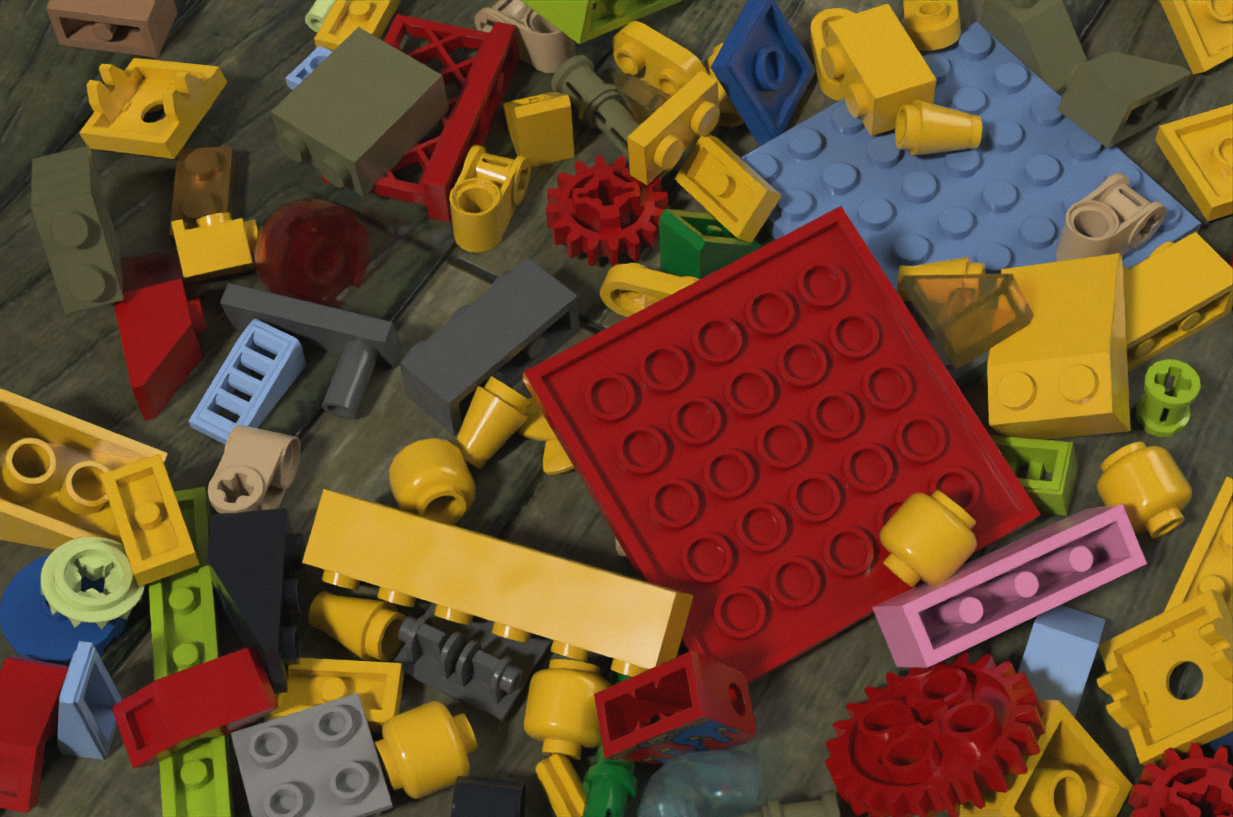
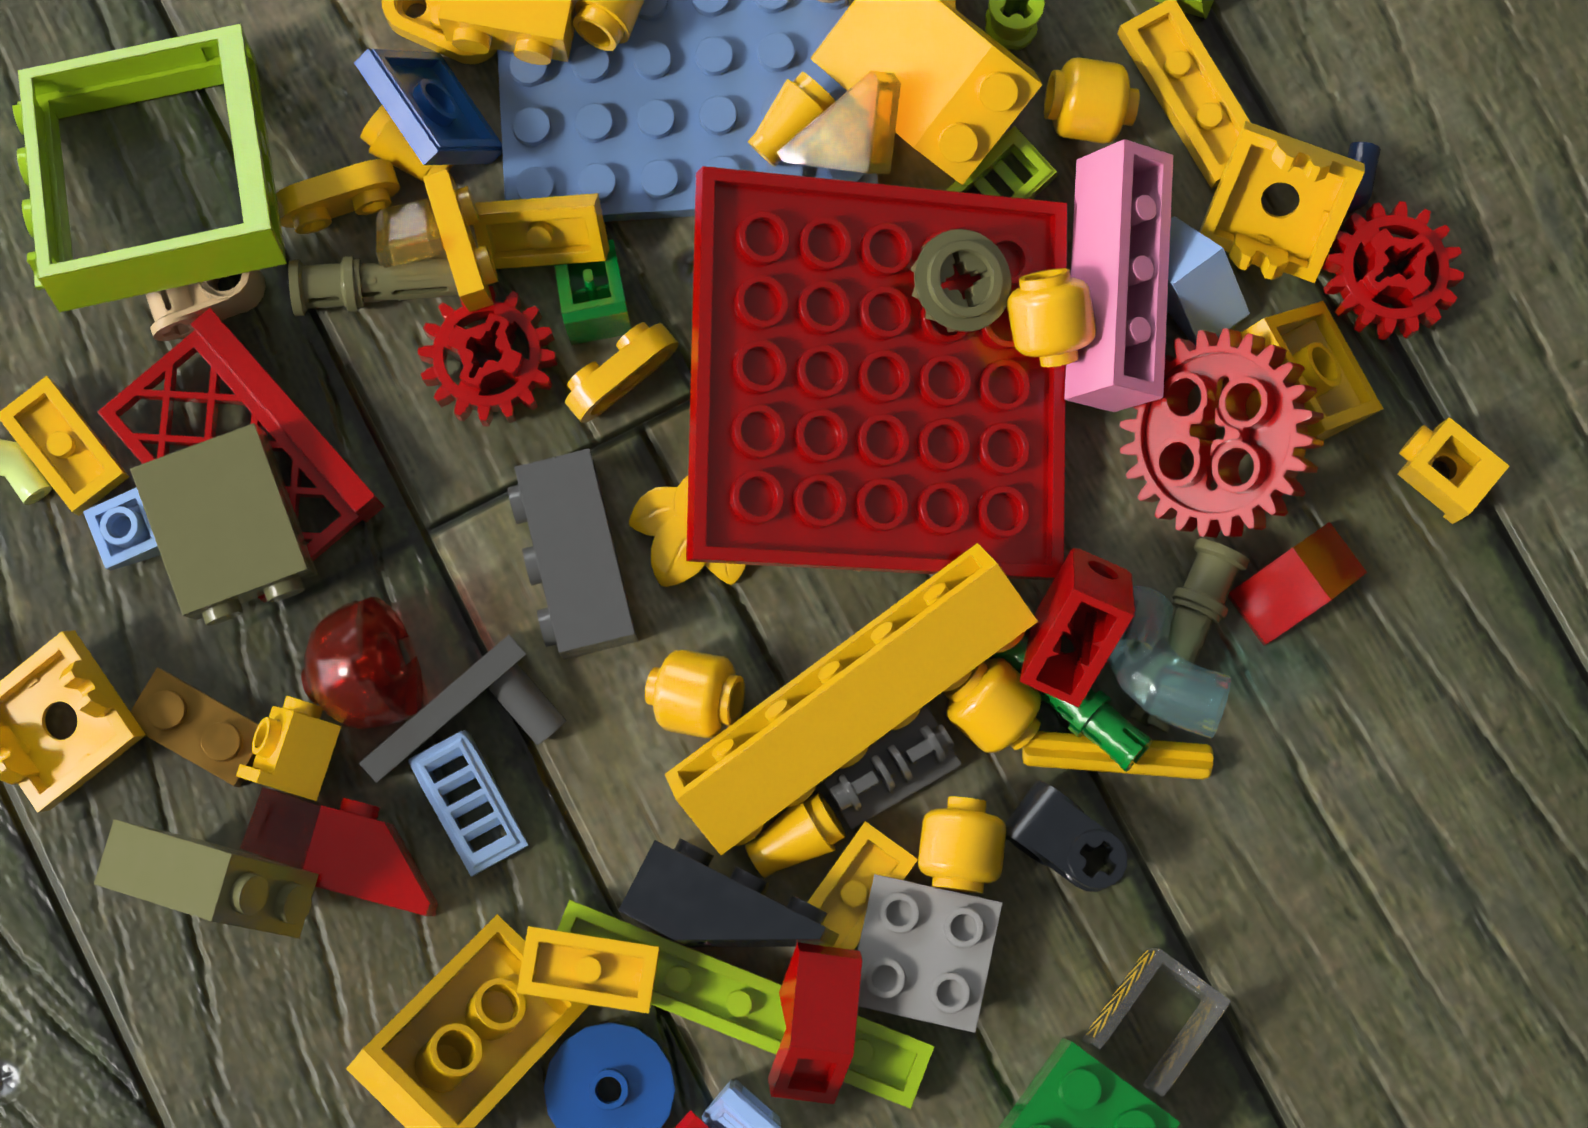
camera: 65 degrees left, 25 degrees up
yellowish green gear [40,537,145,629] -> none
tan piece [207,424,301,514] -> none
yellow piece [449,145,531,253] -> none
yellow cone [454,376,531,470] -> none
yellow slope [500,91,575,168] -> none
none -> olive gear [911,229,1011,333]

